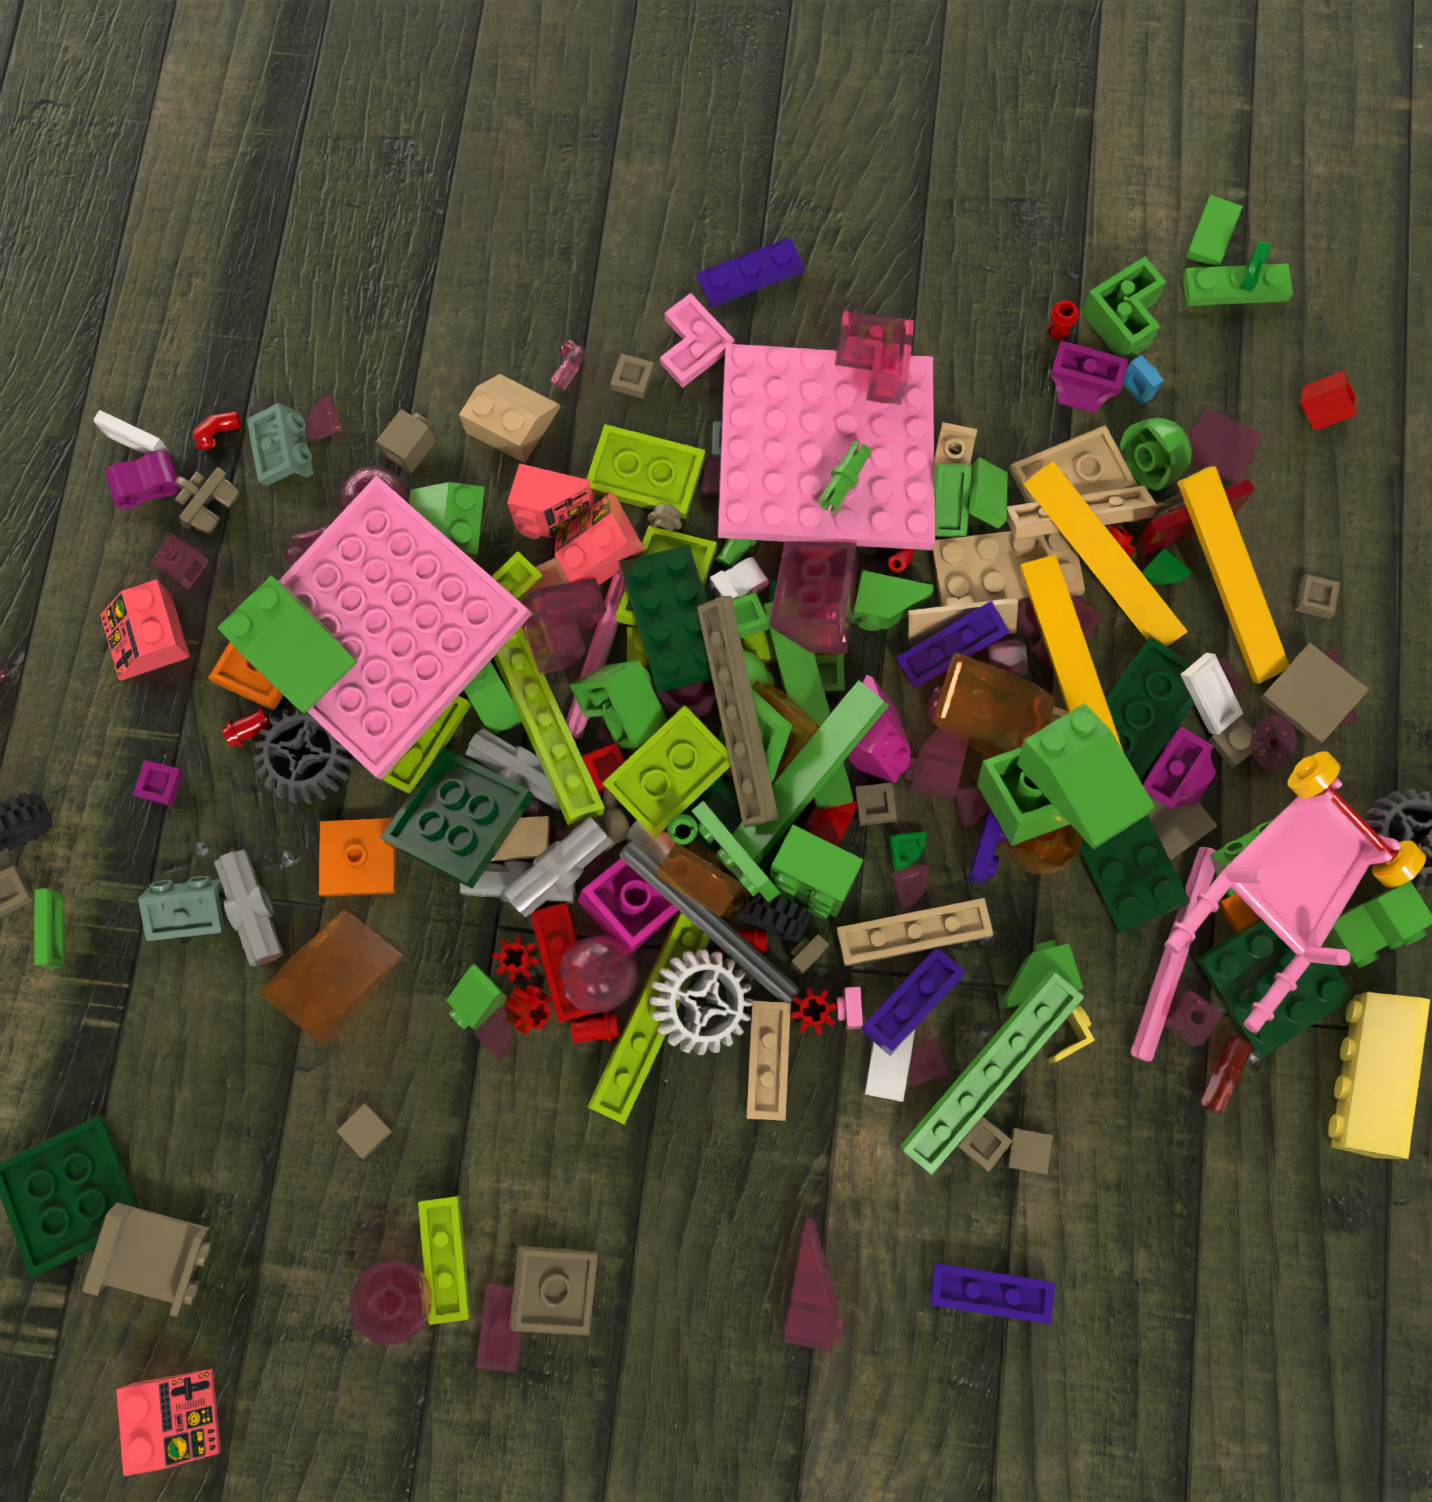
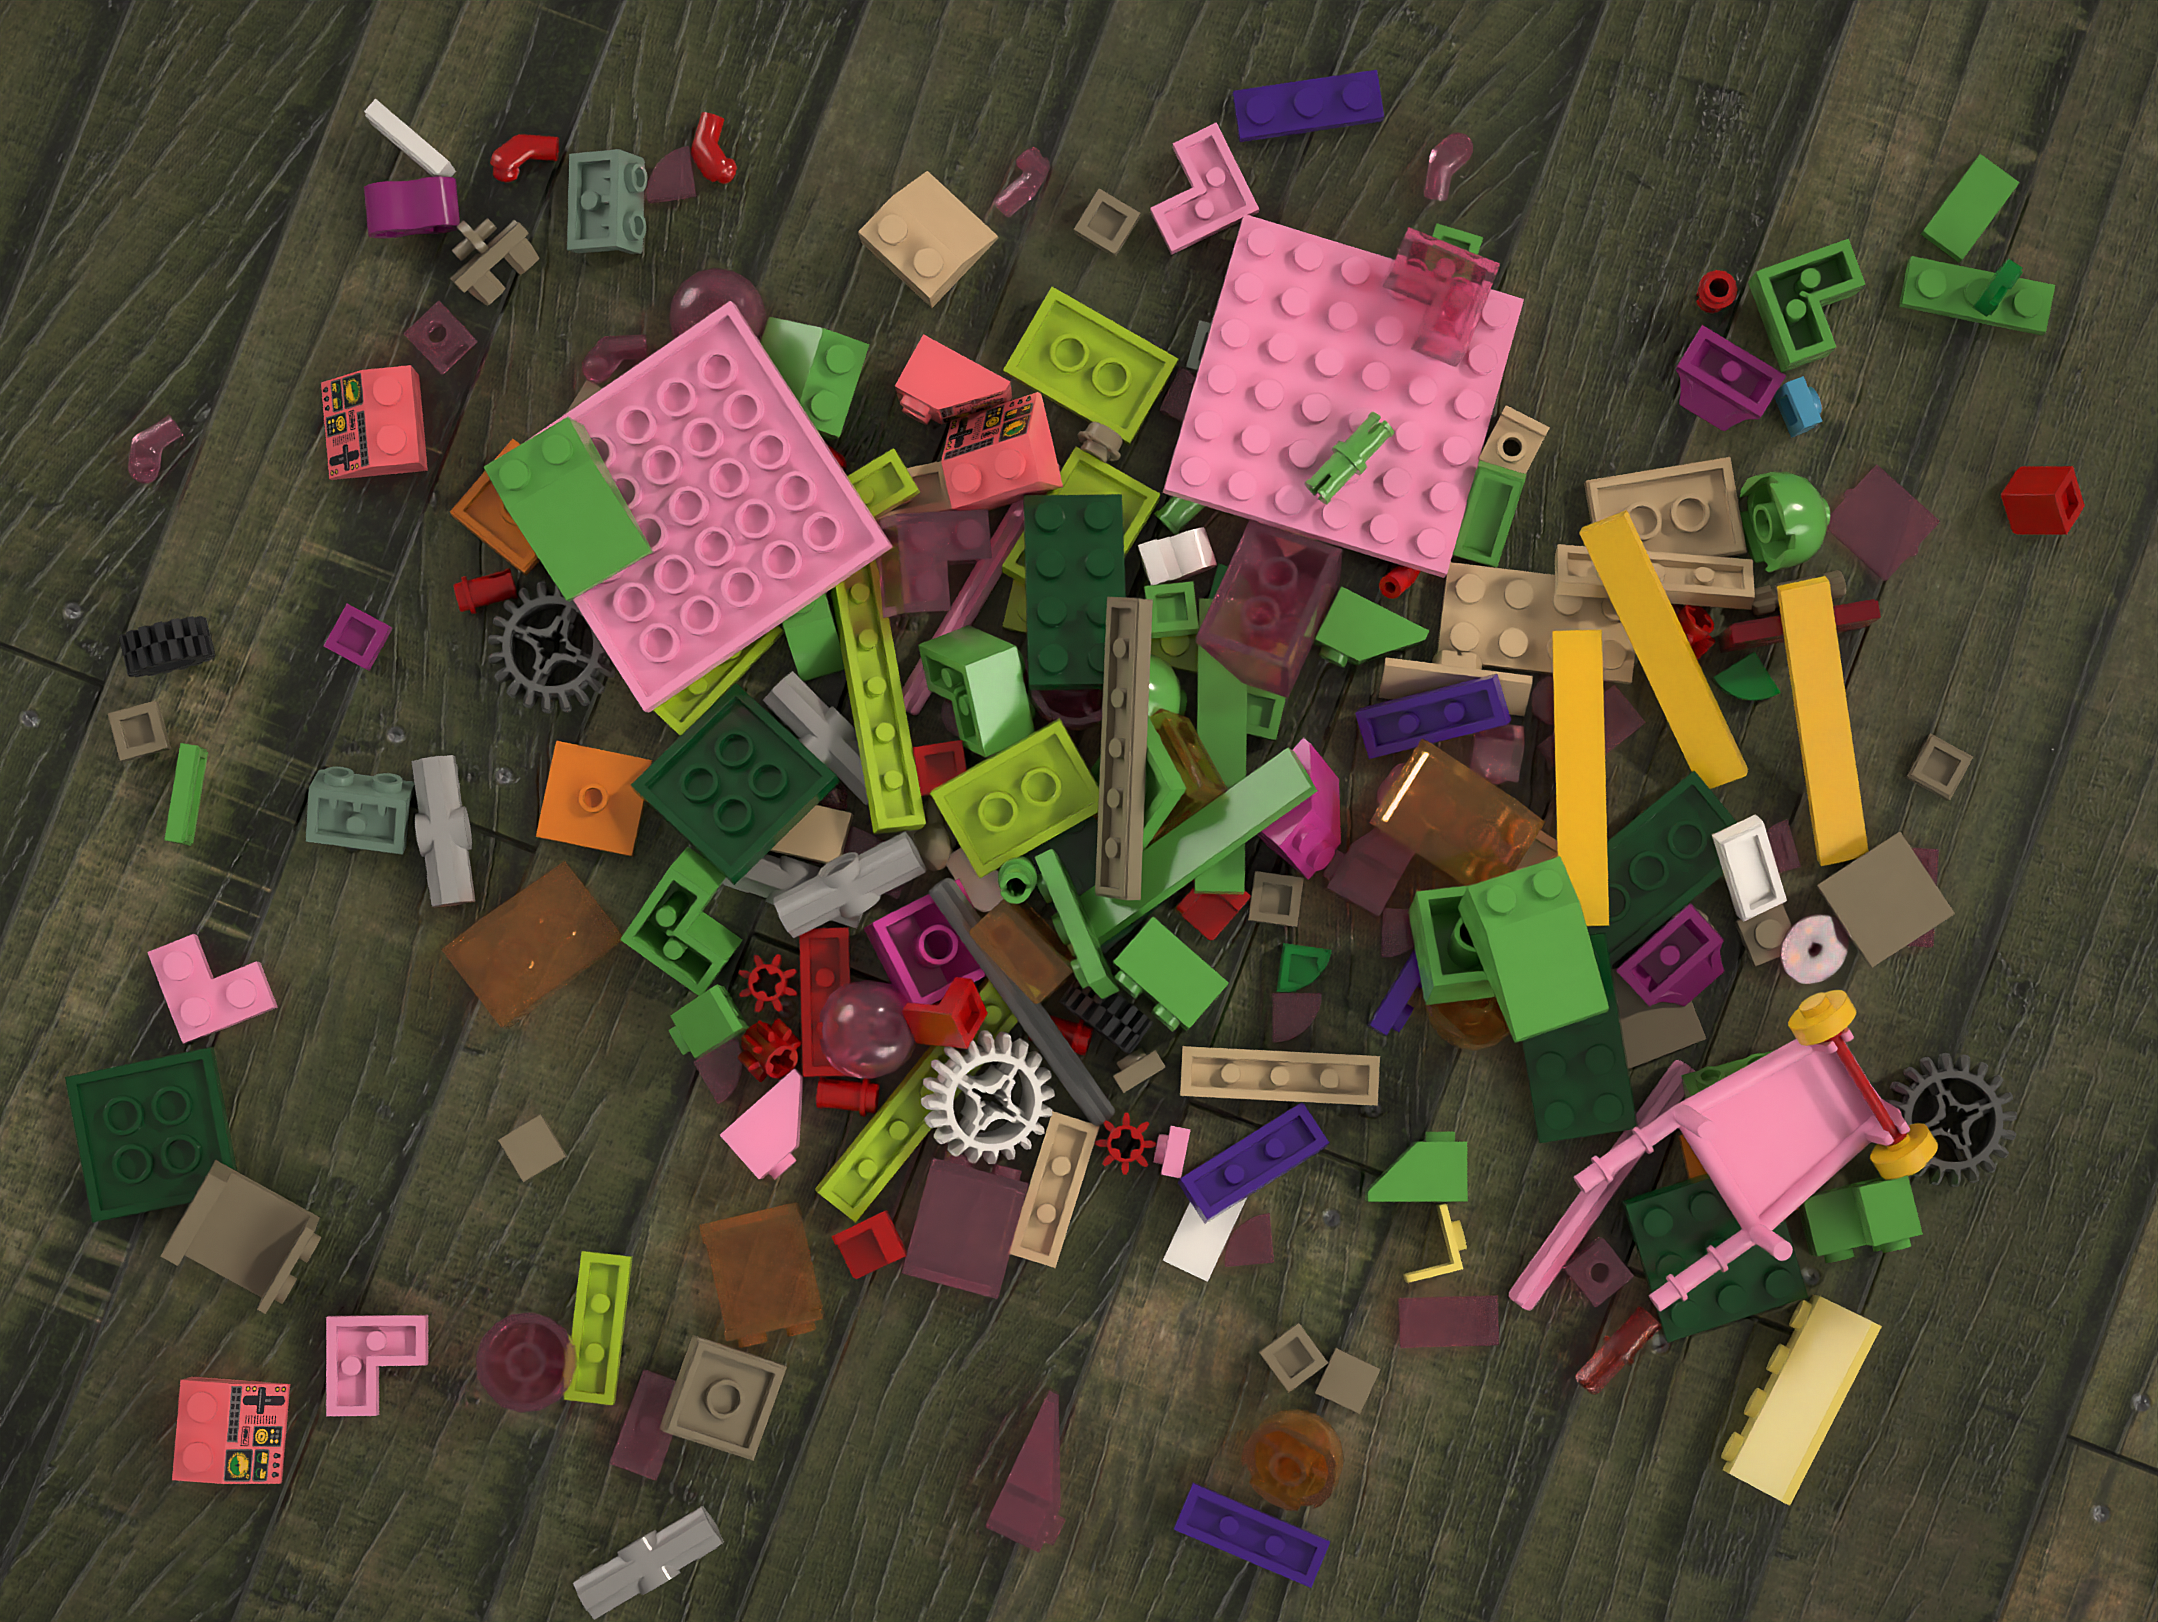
camera: 15 degrees right, 10 degrees up
dark tan brick [376,409,436,473] -> none
bright green plate [900,969,1085,1175] -> none
bright green tile [969,457,1008,528] -> none
none -> bright pink plate [147,934,278,1044]
none -> bright pink plate [326,1315,428,1416]
none -> light grey piece [573,1506,724,1620]
none -> bright green brick [620,847,742,996]
none -> red arm [691,112,737,184]
none -> clear orange panel [699,1201,825,1348]
none -> bright pink slope [720,1069,803,1180]
none -> red panel [831,1210,908,1279]
none -> red panel [902,977,988,1049]
none -> clear pink panel [902,1151,1029,1299]
none -> clear orange cylinder [1241,1409,1345,1511]
none -> clear pink tile [1398,1295,1499,1348]
none -> clear pink arm [1424,132,1473,200]

